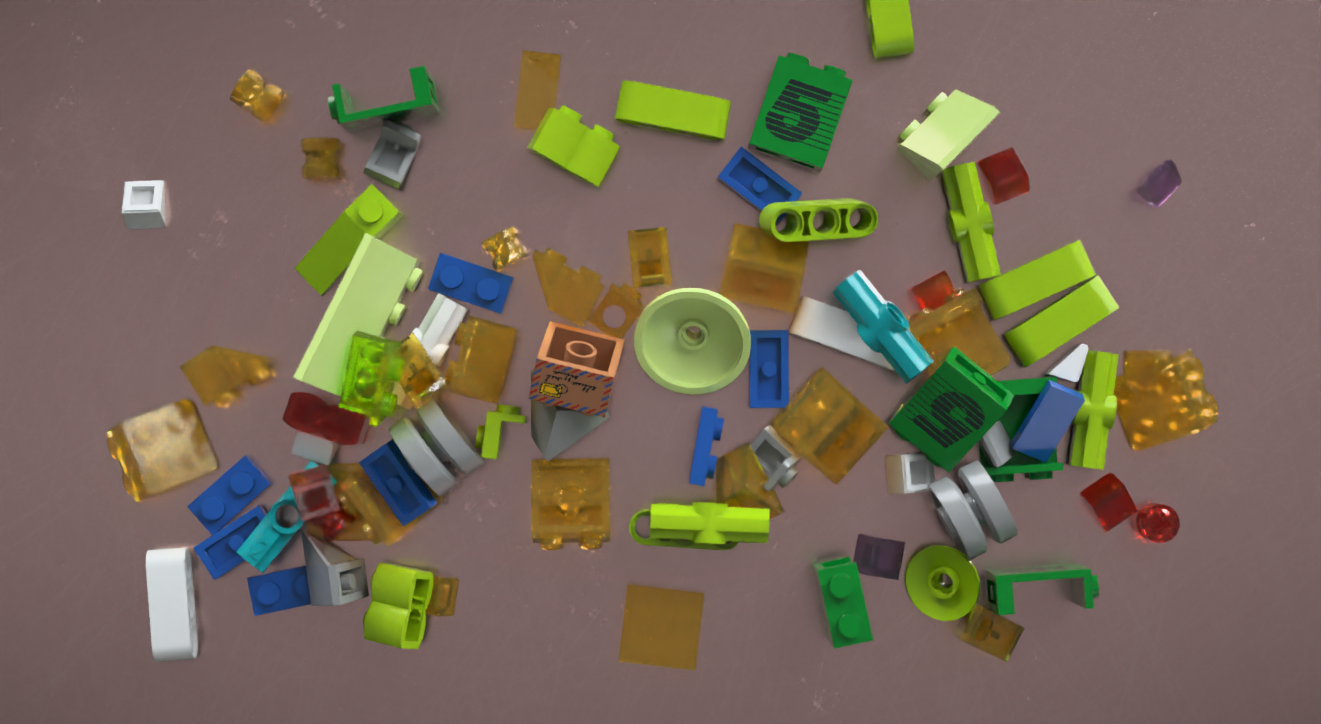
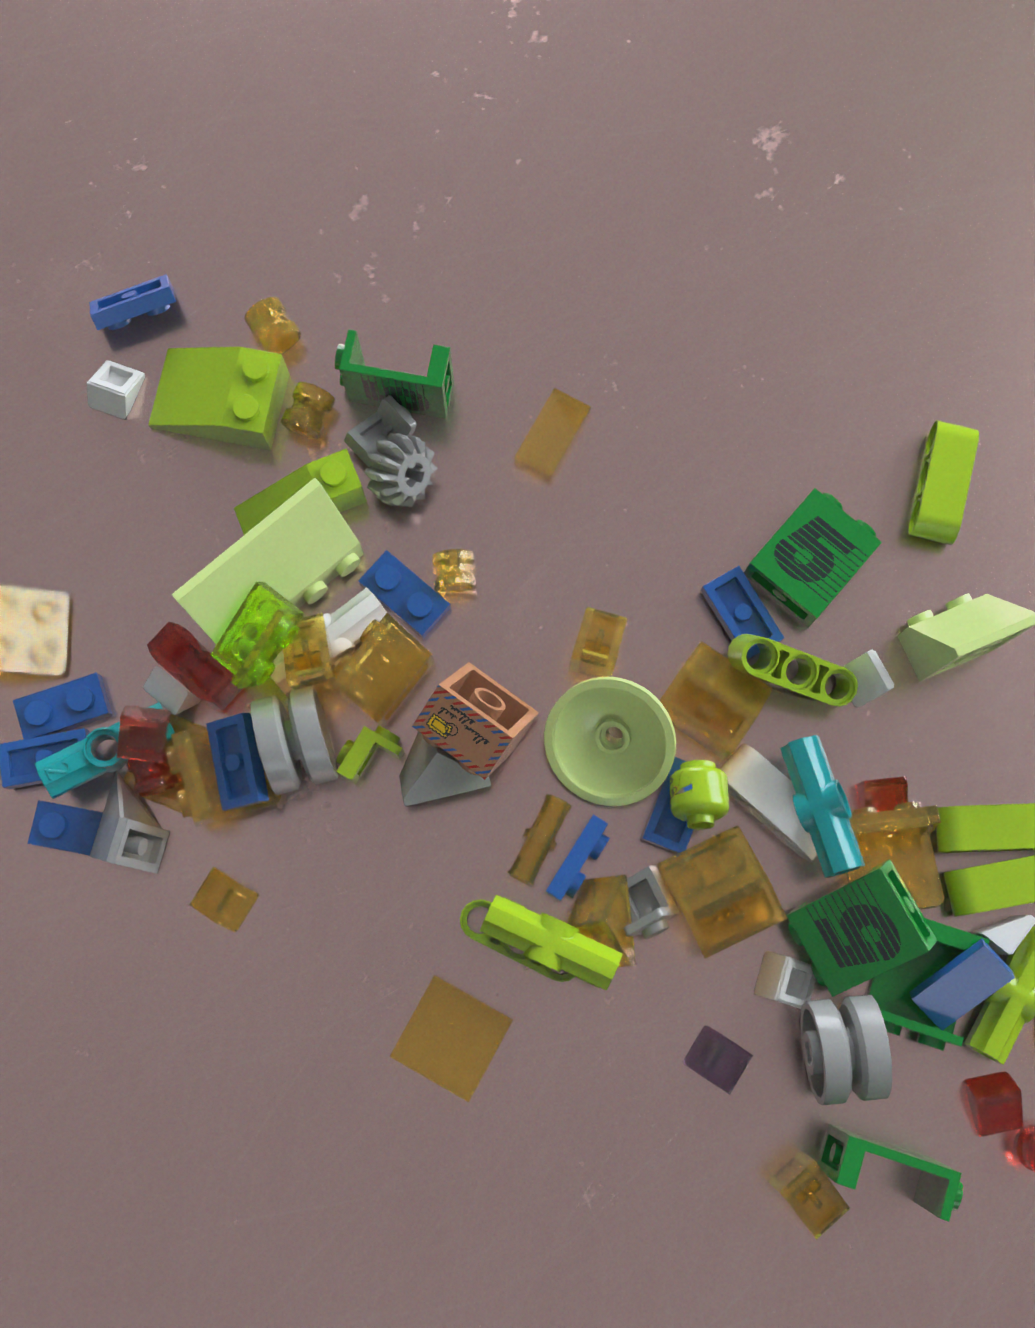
camera: 20 degrees right, 10 degrees down
clear yellow slope [180,345,276,408] -> none
lime brick [363,562,433,649] -> none
lime brick [527,105,621,187] -> none
clear yellow plate [531,458,611,550] -> none
clear yellow slope [532,247,606,328] -> none
clear yellow bracket [589,283,644,339] -> none
lime beam [614,81,732,141] -> none
green panel [811,556,873,649] -> none
lime dish [906,545,980,621] -> none
lime piece [941,162,1001,283] -> none
clear red slope [978,147,1030,204] -> none
light grey slope [978,421,1016,467] -> none
none -> blue plate [89,274,176,330]
none -> lime slope [148,347,290,451]
none -> light grey gear [363,433,438,507]
none -> clear yellow pin [508,794,572,886]
none -> lime head [670,760,729,830]
none -> white slope [843,649,894,707]

